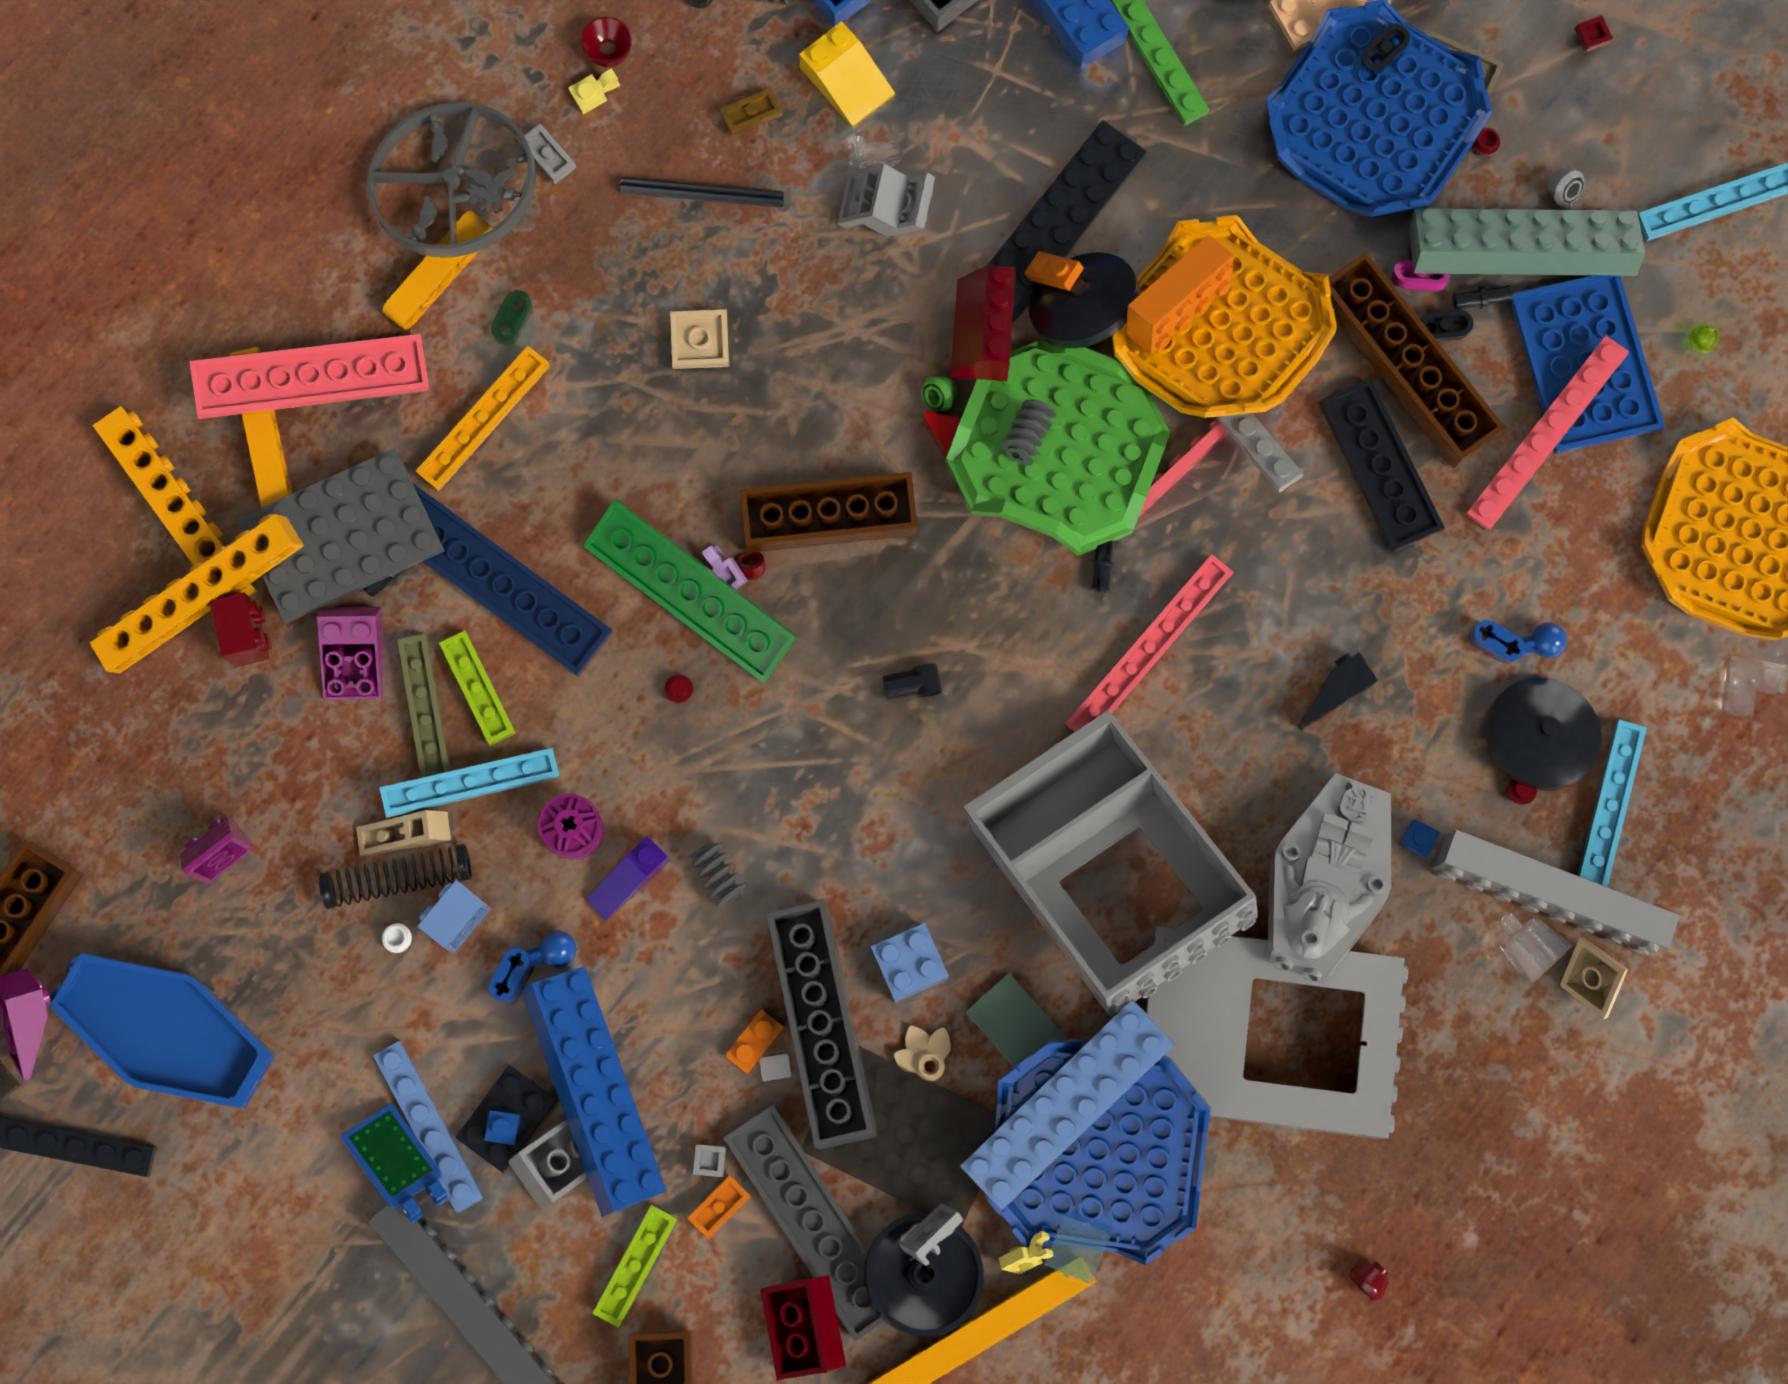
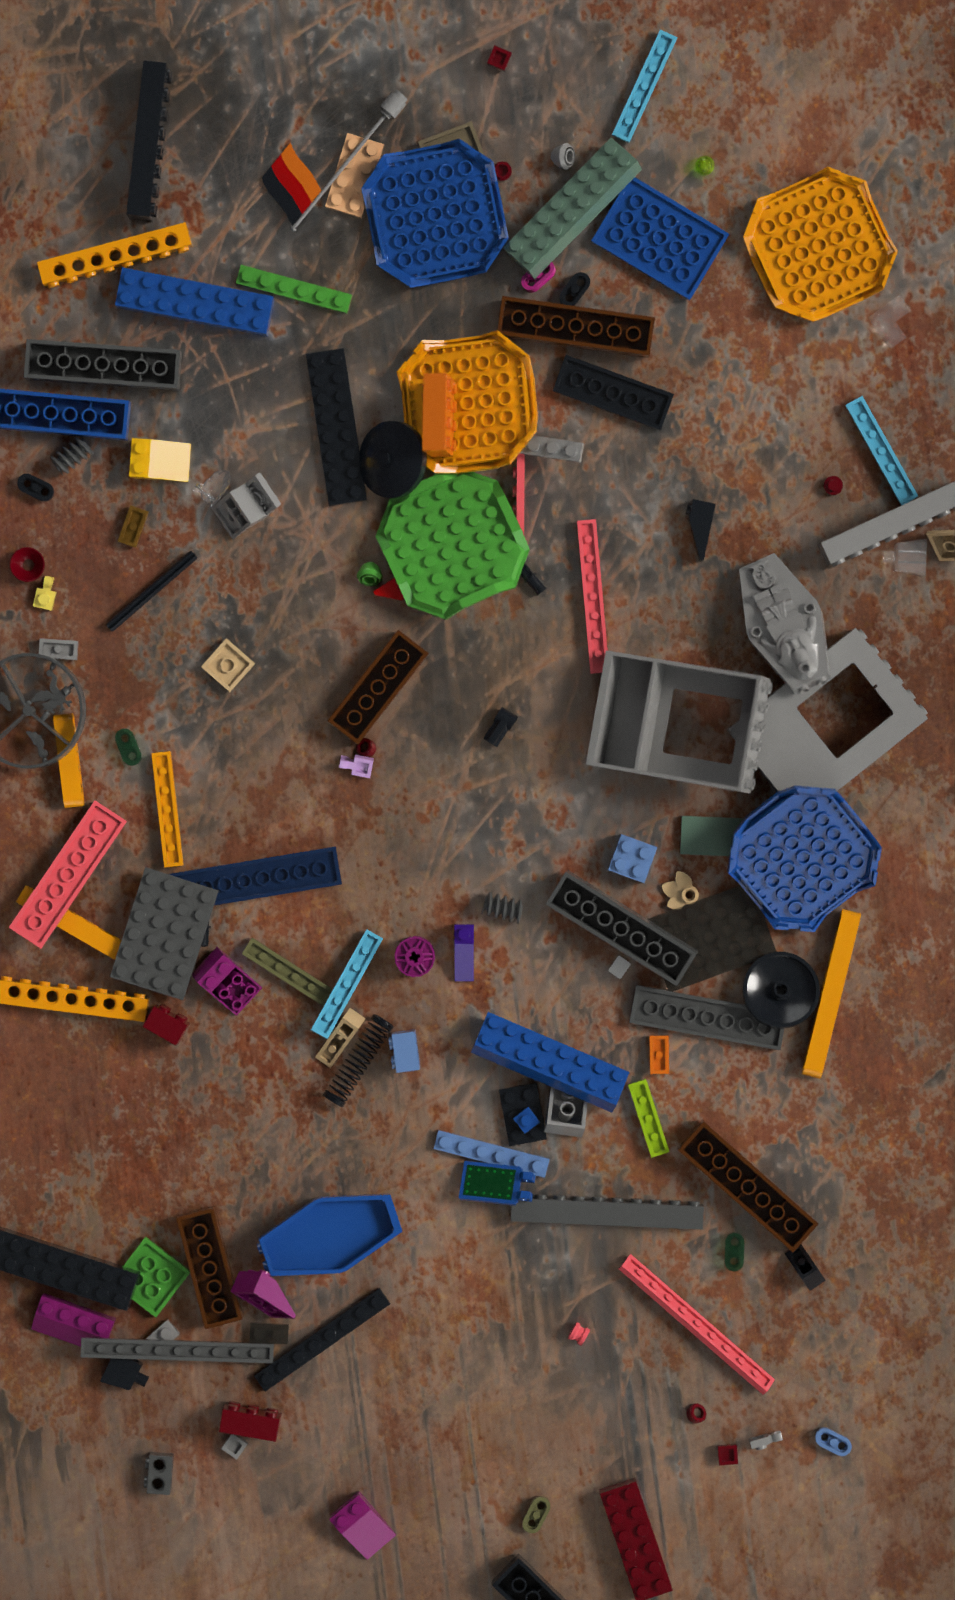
camera: 40 degrees left, 10 degrees up
light orange brick [90,514,304,673] -> none
magenta slope [180,817,255,884] -> none
white plate [382,923,412,953] -> none
lime plate [439,630,516,746] -> none
blue beam [489,930,577,1004] -> none
green plate [583,499,798,683] -> none
dark red plate [664,674,694,704] -> none
light grey plate [693,1144,726,1177] -> none
orange plate [725,1009,784,1074] -> none
dark red brick [760,1274,846,1381] -> none
light grey plate [899,1203,963,1265] -> none
dark red slope [950,265,1016,381] -> none
medium blue plate [960,999,1175,1210] -> none
light yellow plate [999,1231,1054,1274] -> none
dark grey piece [1001,399,1056,466] -> none
orange plate [1024,251,1084,291] -> none
clear light blue piece [1044,1215,1111,1284] -> none
black plate [1361,24,1410,74] -> none
blue plate [1399,818,1441,858] -> none
black pin [1453,285,1513,310] -> none
coral plate [1466,336,1629,531] -> none
blue beam [1469,620,1567,664] -> none
black dish [1485,677,1602,791] -> none

